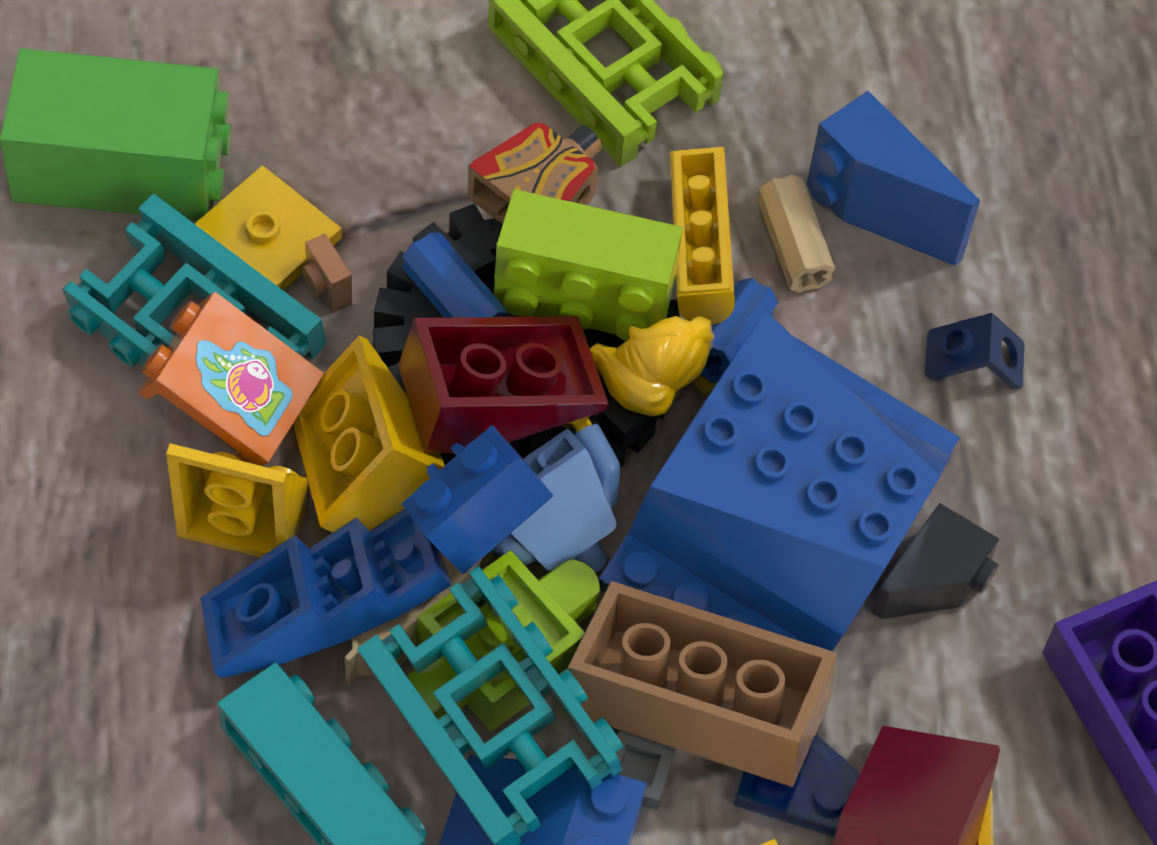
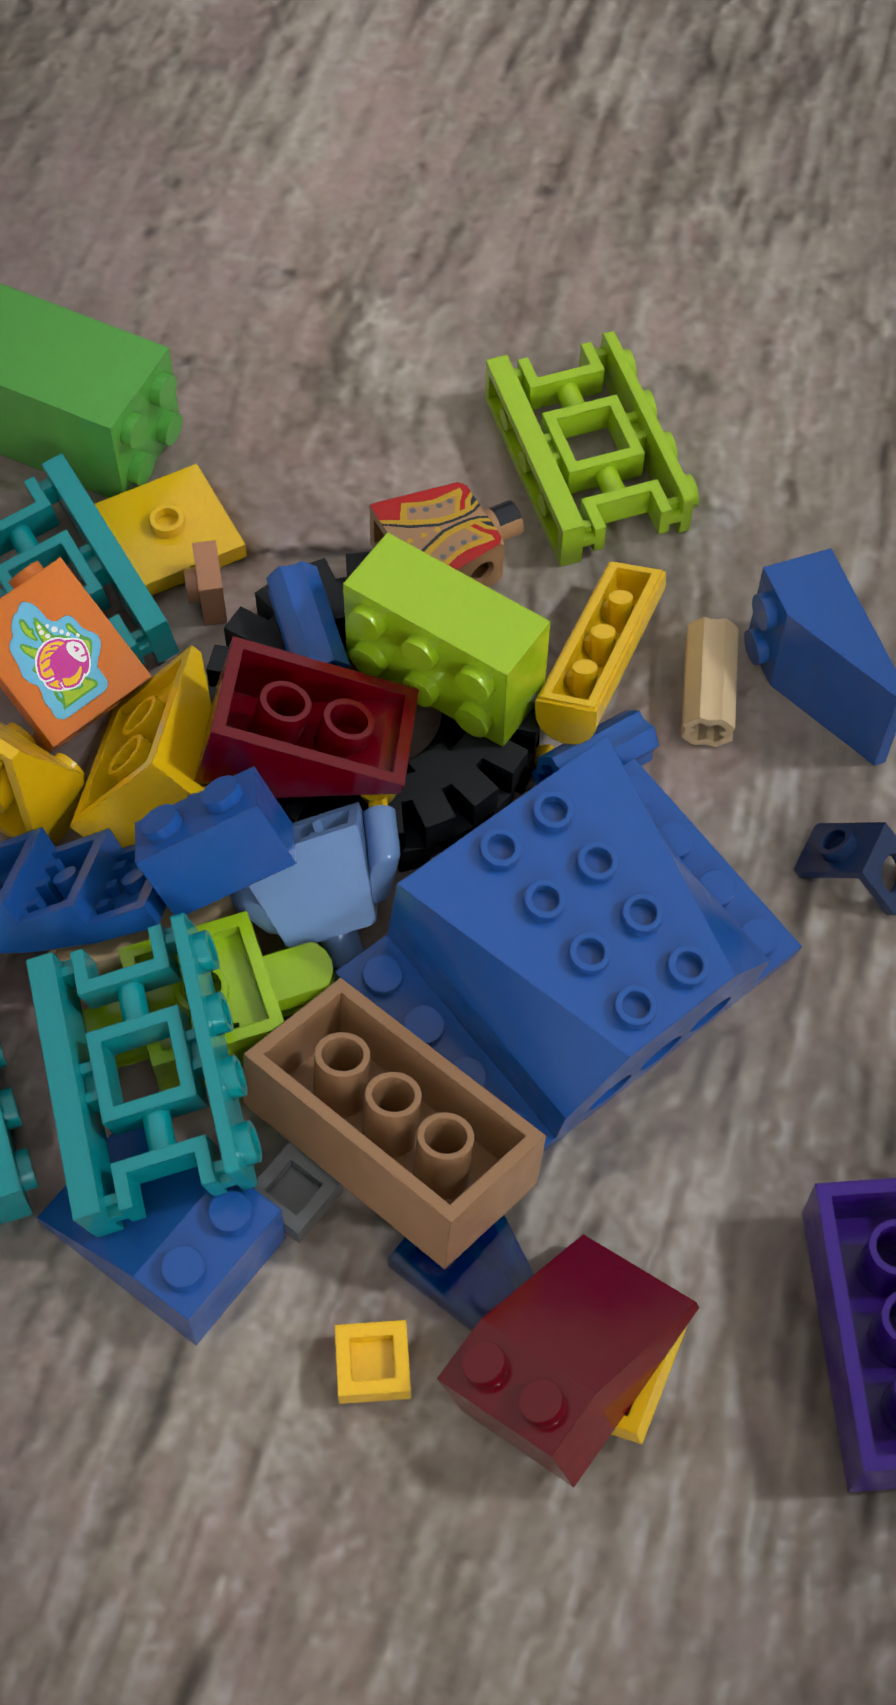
camera: 25 degrees right, 0 degrees up
yellow hair [590,316,715,417] -> none
black slope [872,503,999,619] -> none

